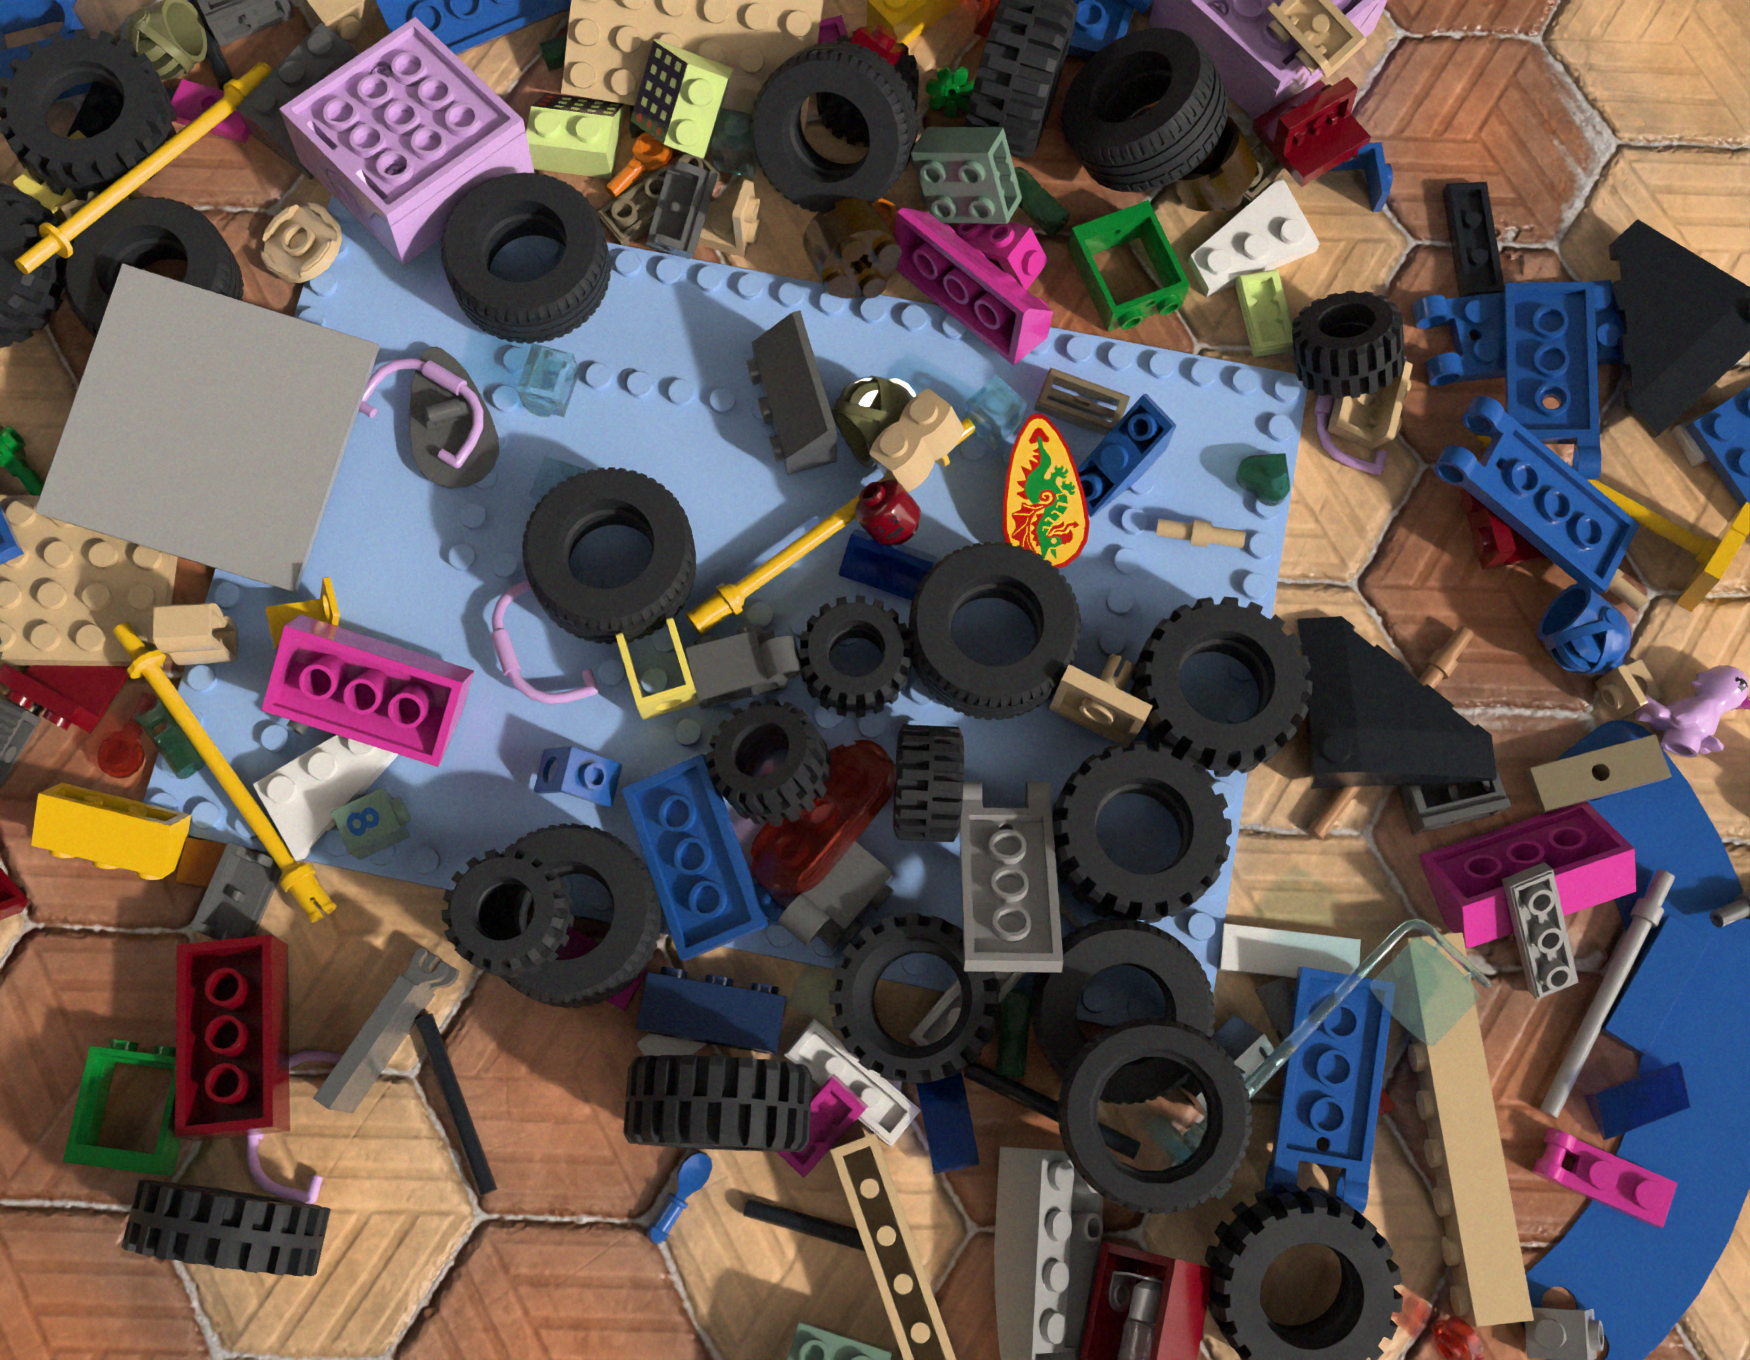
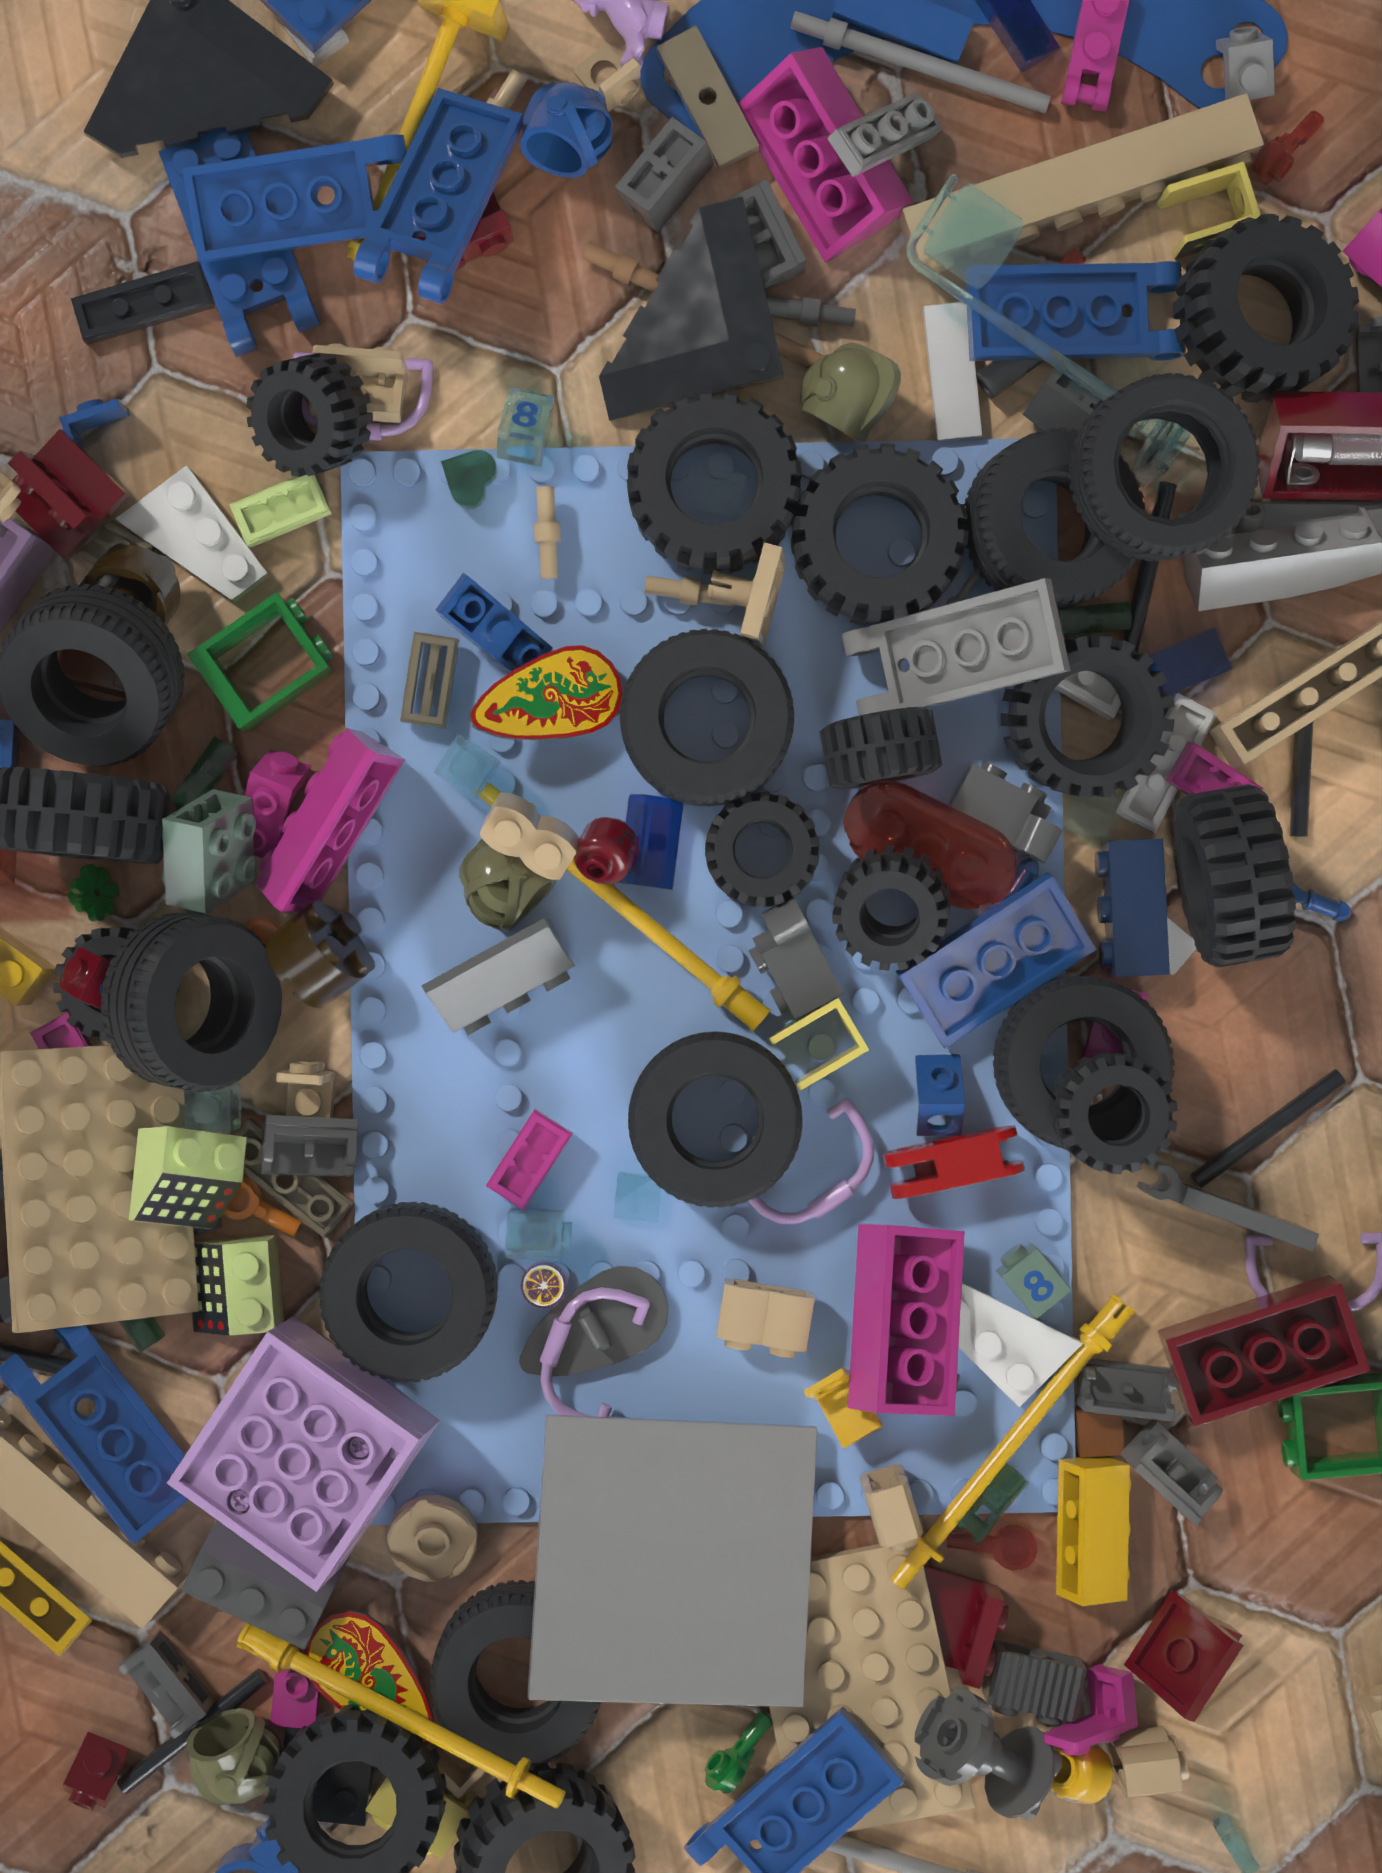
camera: 100 degrees left, 15 degrees up
none -> shield [304,1610,434,1746]
none -> dark pink plate [486,1108,573,1210]
none -> clear light blue brick [497,387,554,467]
none -> clear pink tile [521,1261,567,1308]
none -> dark grey hinge [615,117,714,233]
none -> tan bar [644,576,734,607]
none -> tan brick [716,1278,815,1358]
none -> dark grey bar [767,296,856,327]
none -> olive helmet [800,343,901,442]
none -> red piece [883,1125,1025,1199]
none -> dark grey hinge [1120,1419,1223,1526]
none -> light yellow piece [1157,161,1261,259]

